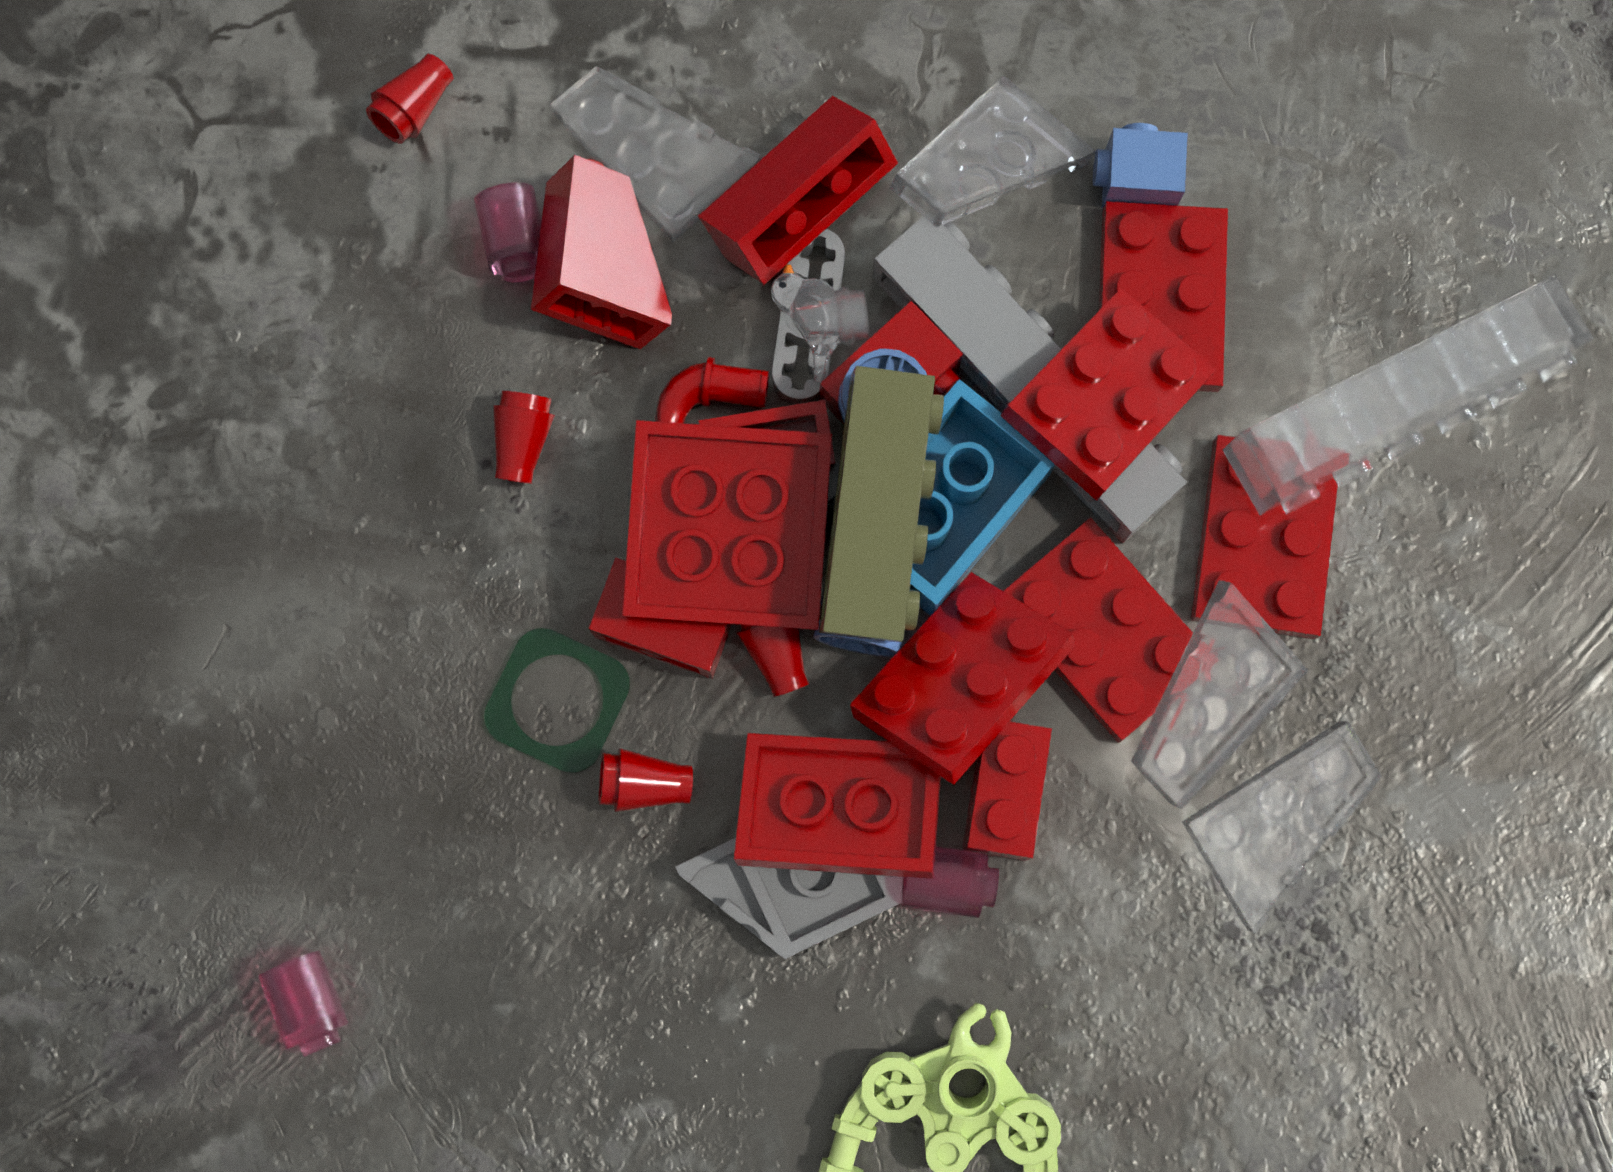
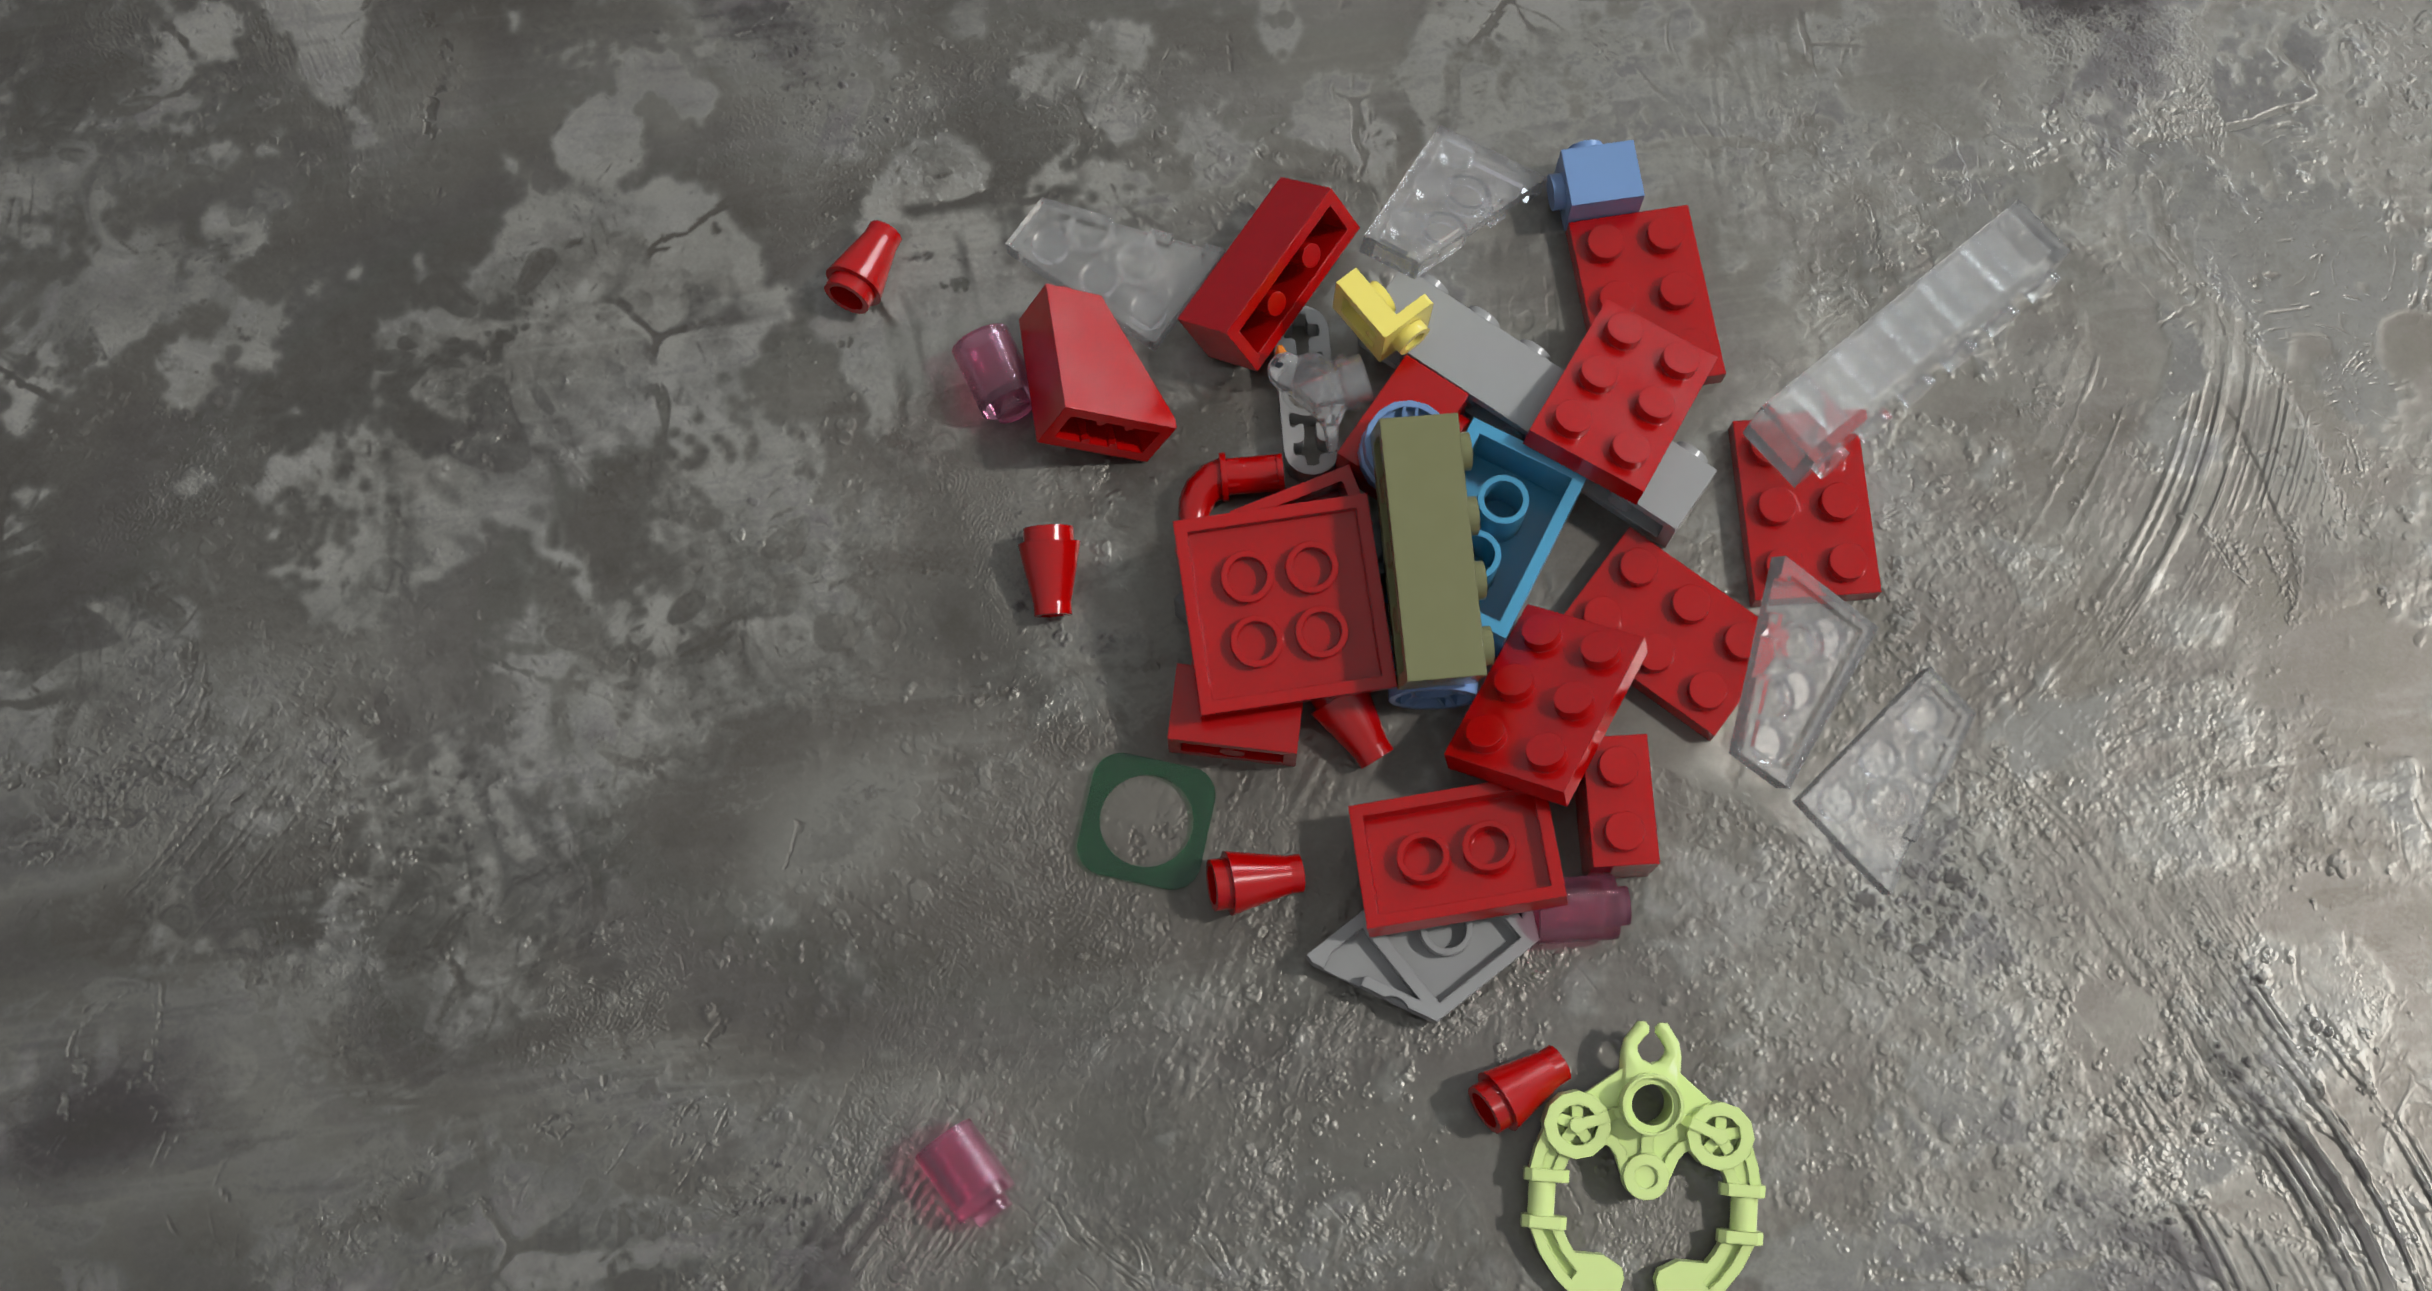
camera: 10 degrees left, 5 degrees down
none -> light yellow bracket [1333,268,1434,362]
none -> red cone [1468,1045,1571,1134]

